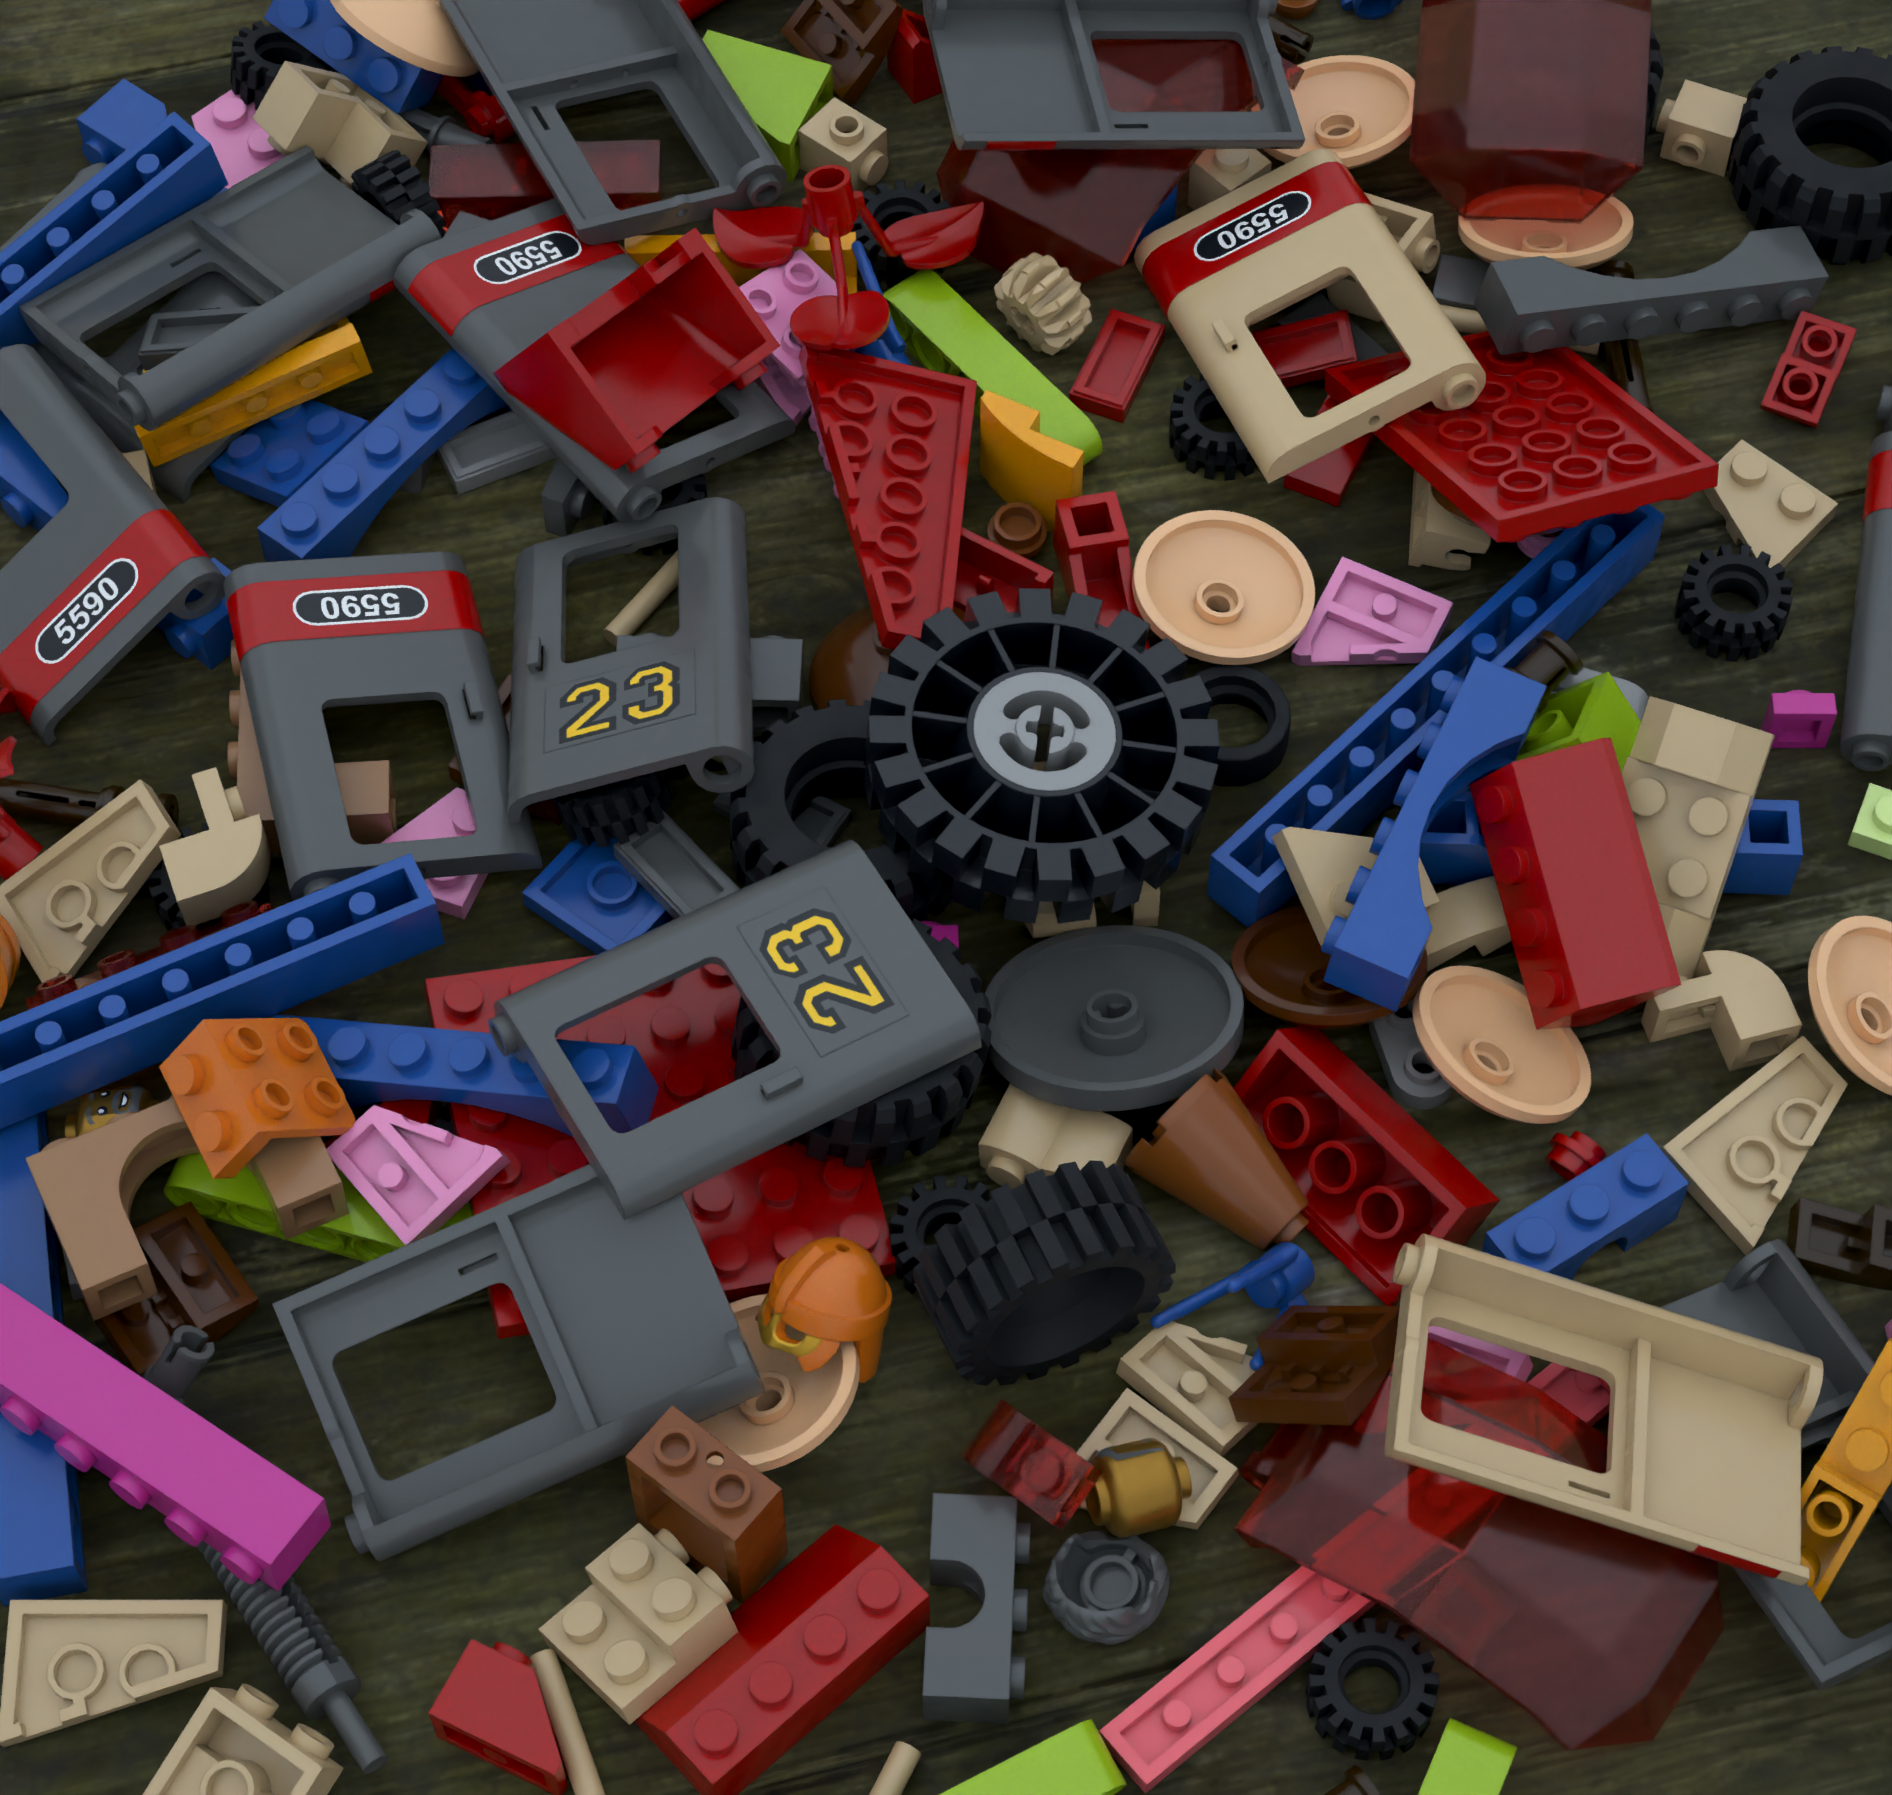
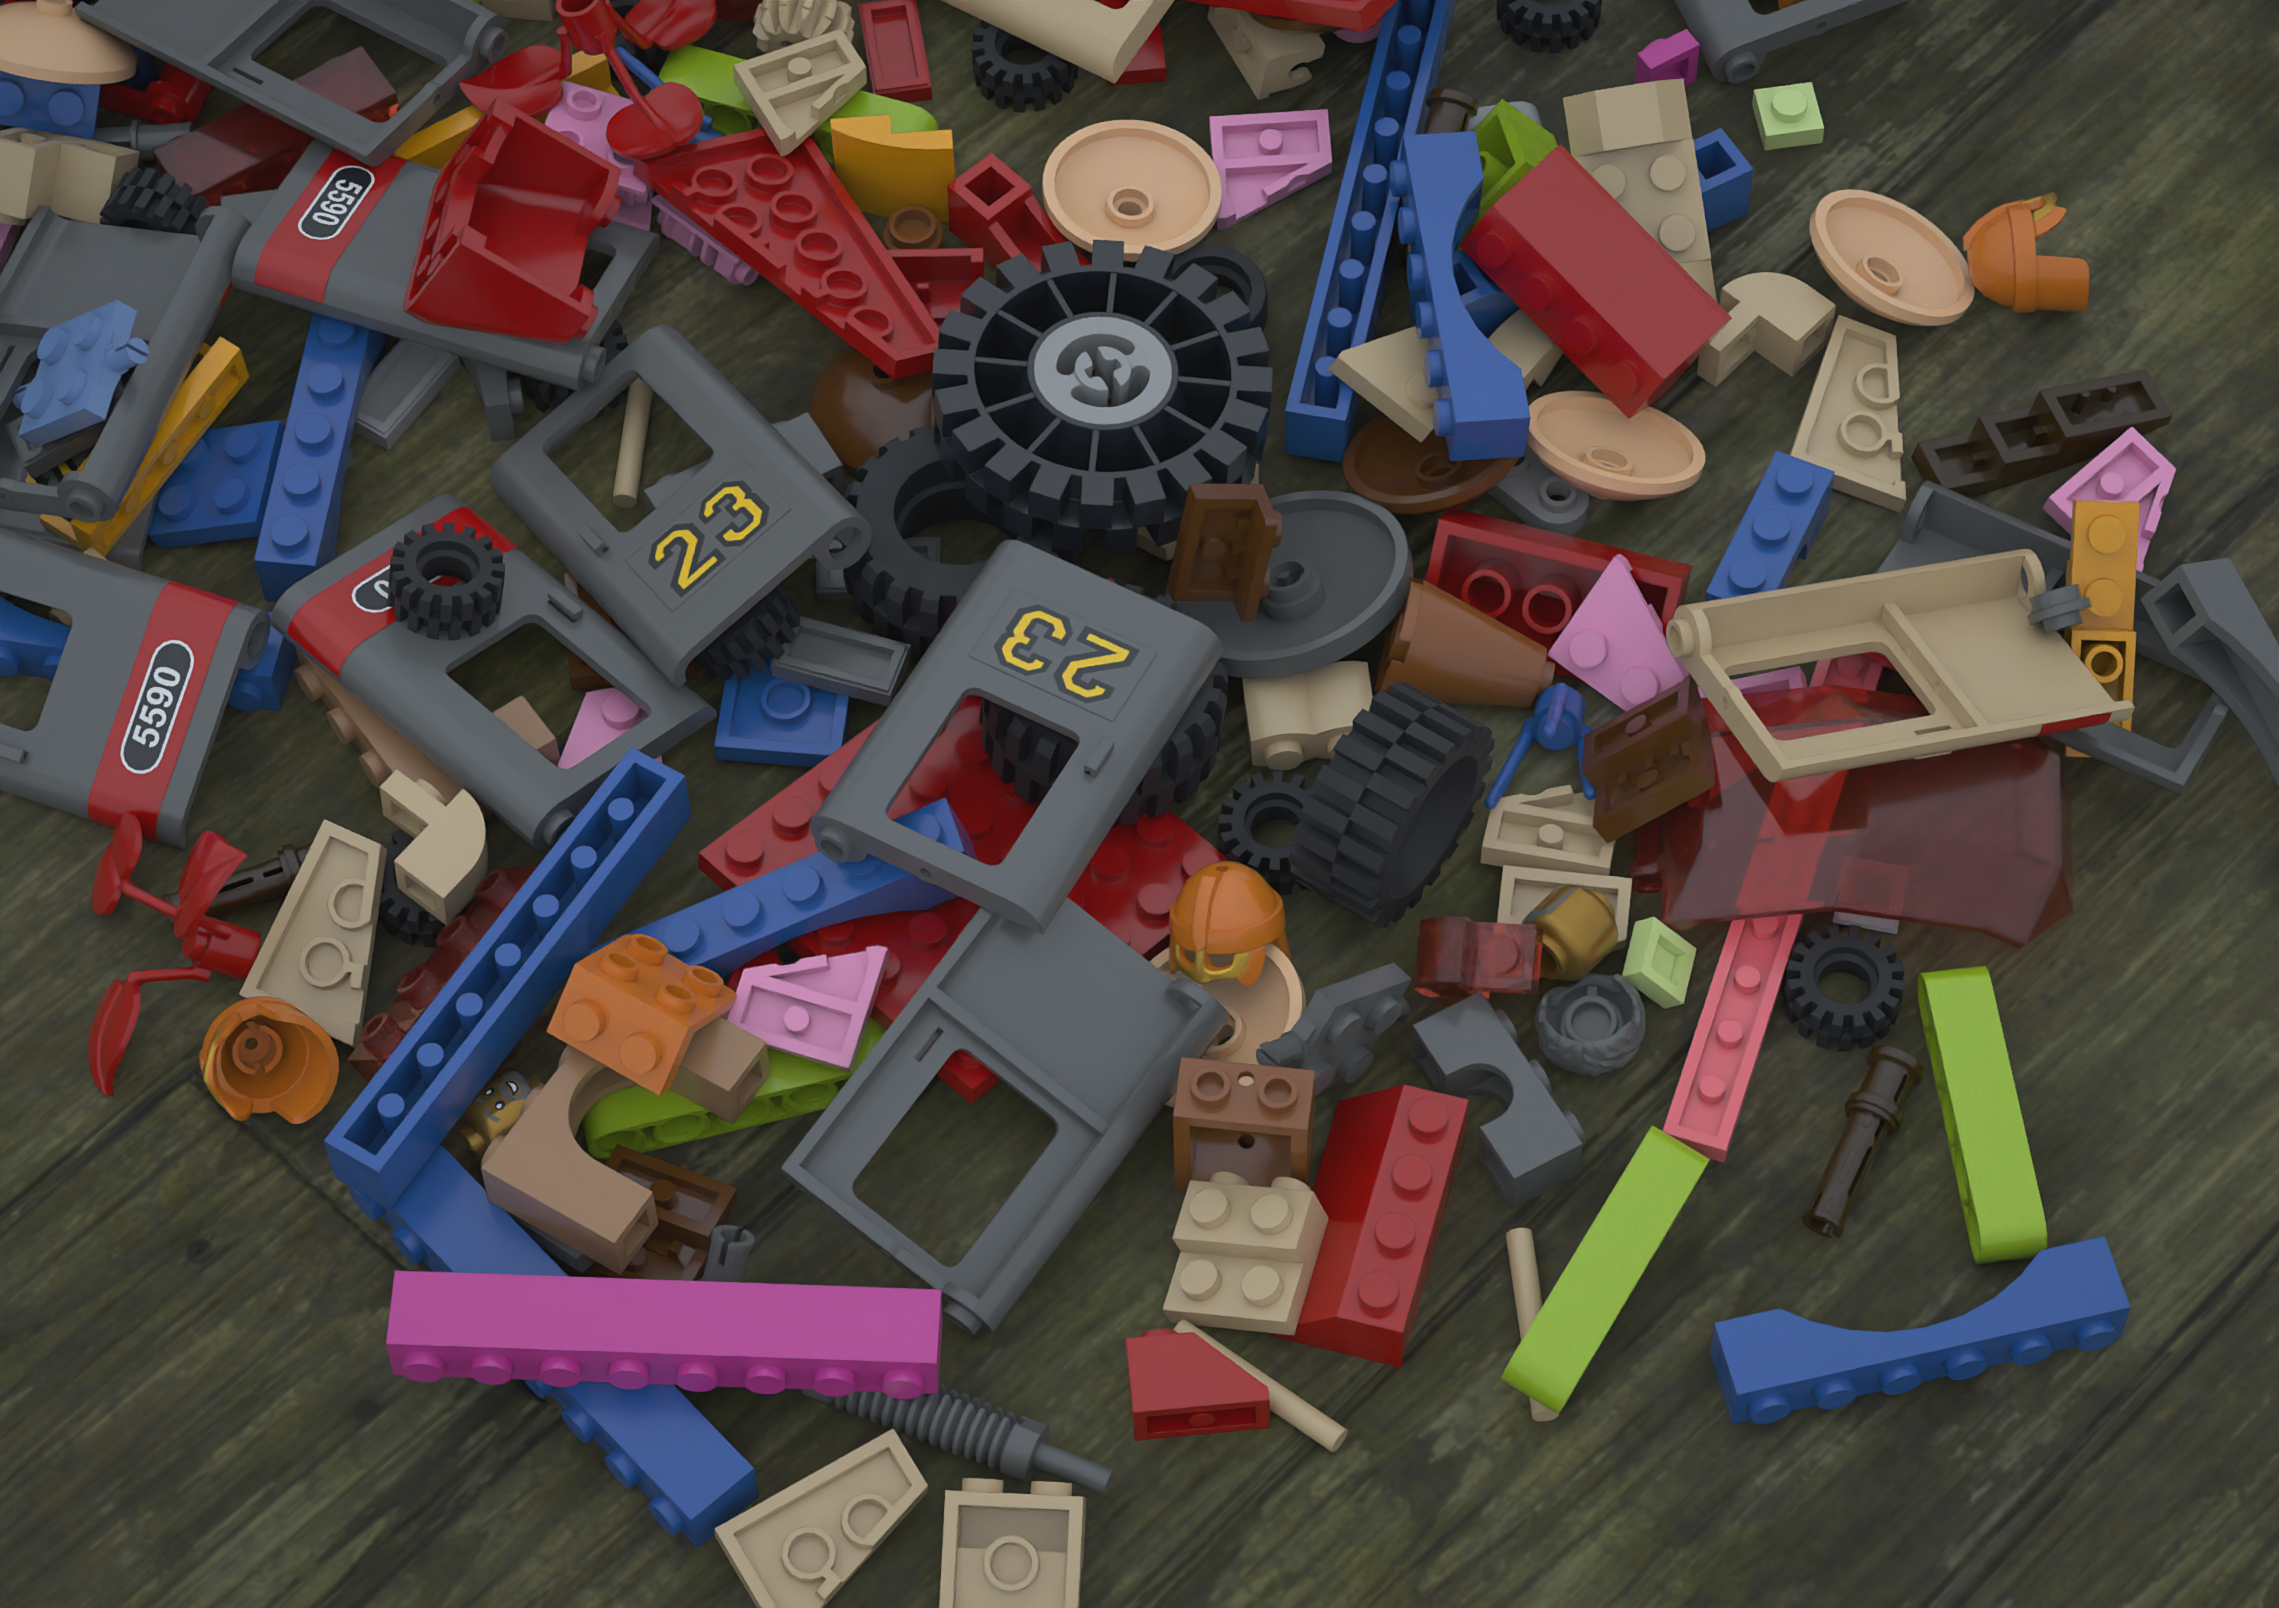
camera: 30 degrees left, 0 degrees up
red plate [1545,1131,1606,1182] -> none
none -> medium blue plate [12,300,149,447]
none -> black tyre [388,522,505,640]
none -> tan wing [733,28,867,157]
none -> reddish brown bracket [1167,483,1283,622]
none -> dark grey plate [1256,962,1412,1096]
none -> bright pink wing [1547,554,1689,712]
none -> yellowish green plate [1622,917,1696,1009]
none -> dark grey plate [2027,584,2092,634]

